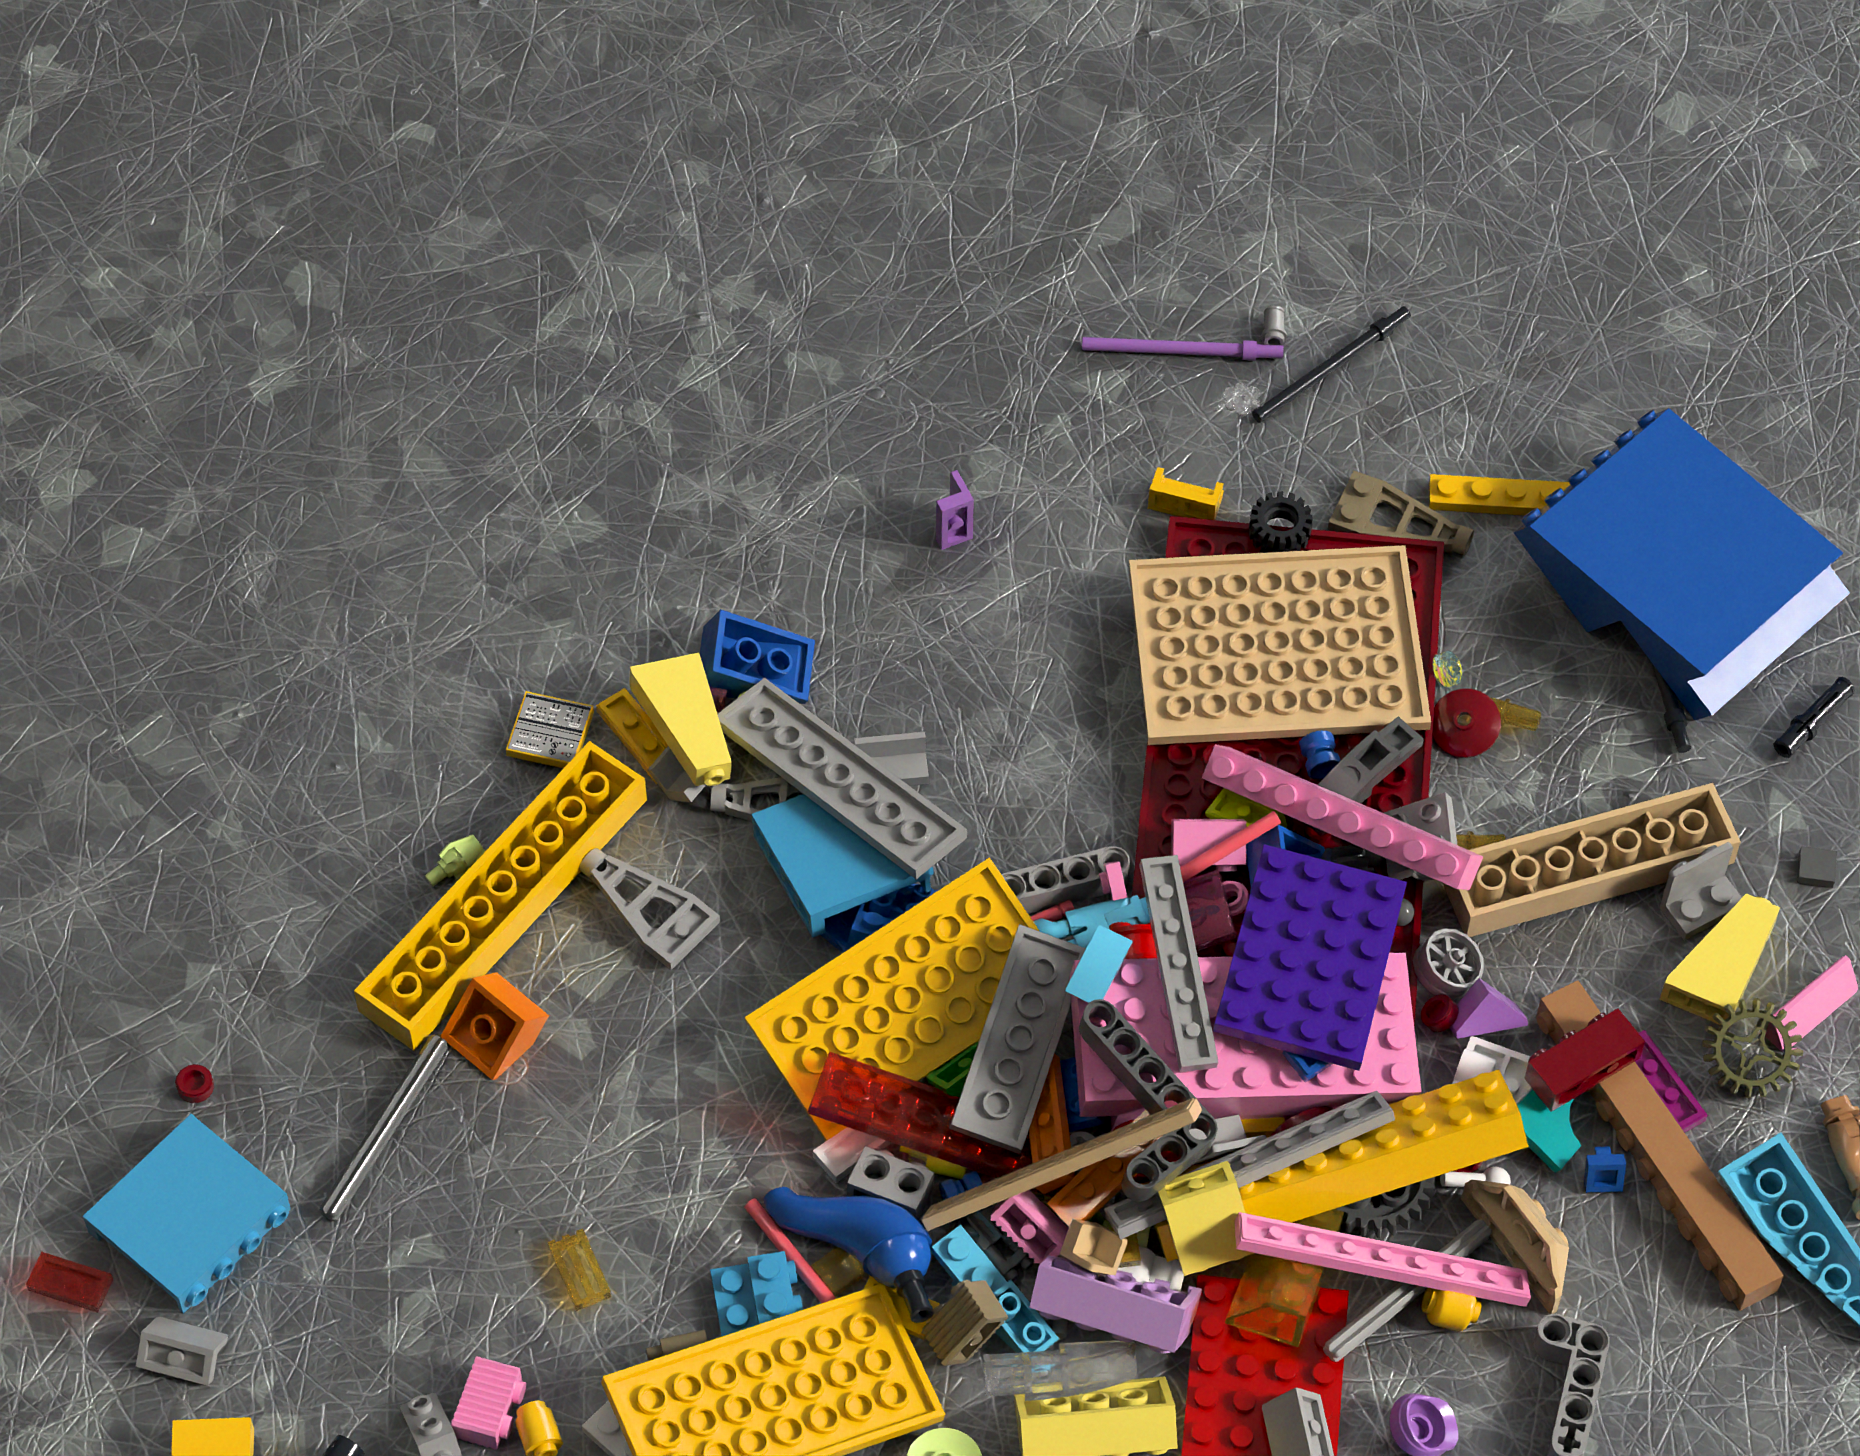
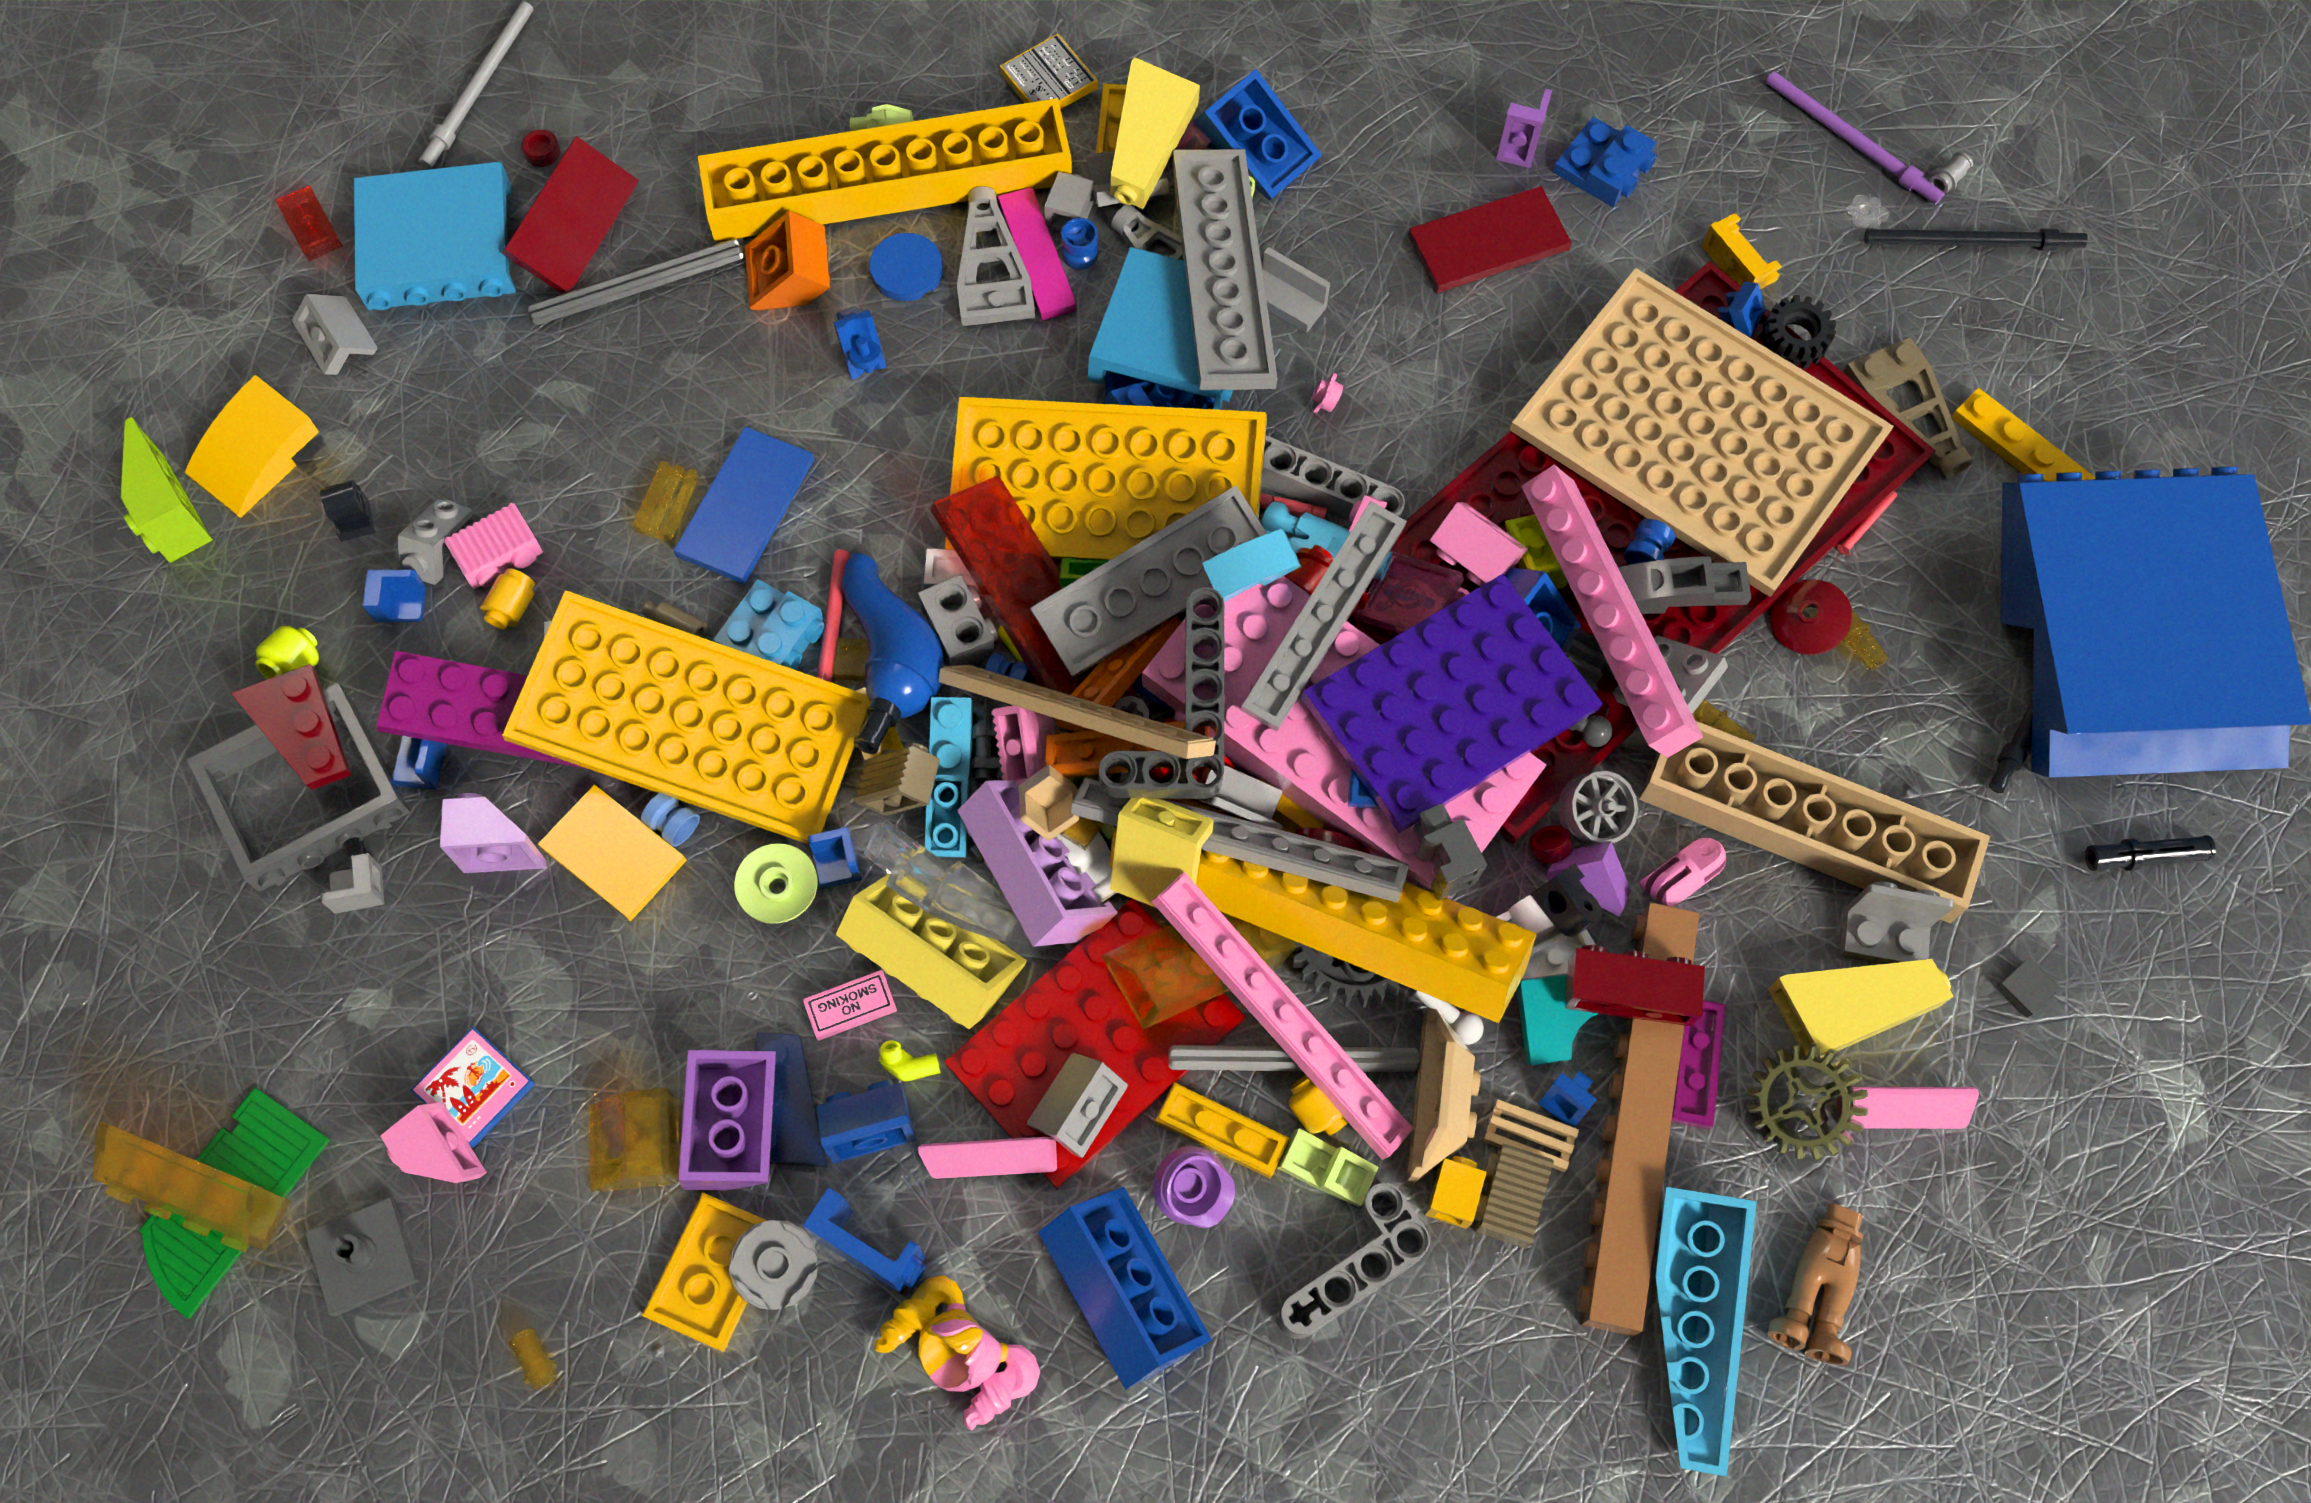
camera: 40 degrees right, 10 degrees up
coral bar [1180,811,1281,882] -> none
clear light blue tile [1433,651,1462,688] -> none
none -> light grey bar [418,1,534,169]
none -> dark red tile [502,136,639,294]
none -> blue tile [673,427,815,585]
none -> blue panel [808,826,862,890]
none -> blue hips [833,306,887,380]
none -> blue tile [870,233,943,301]
none -> dark pink tile [998,187,1077,321]
none -> light grey brick [1044,171,1094,232]
none -> blue wheel [1061,218,1098,270]
none -> yellow tile [1155,1082,1290,1179]
none -> yellowish green slope [1277,1128,1379,1207]
none -> bright pink plate [1311,372,1343,414]
none -> dark red tile [1408,186,1572,293]
none -> dark grey hips [1413,803,1488,901]
none -> yellow brick [1425,1156,1487,1229]
none -> dark tan brick [1474,1143,1554,1249]
none -> tan tile [1483,1099,1579,1172]
none -> black leg [1531,863,1602,937]
none -> blue plate [1553,117,1657,208]
none -> bright pink arm [1639,838,1726,907]
none -> blue tile [1717,282,1767,337]
none -> coral piece [1837,492,1897,556]

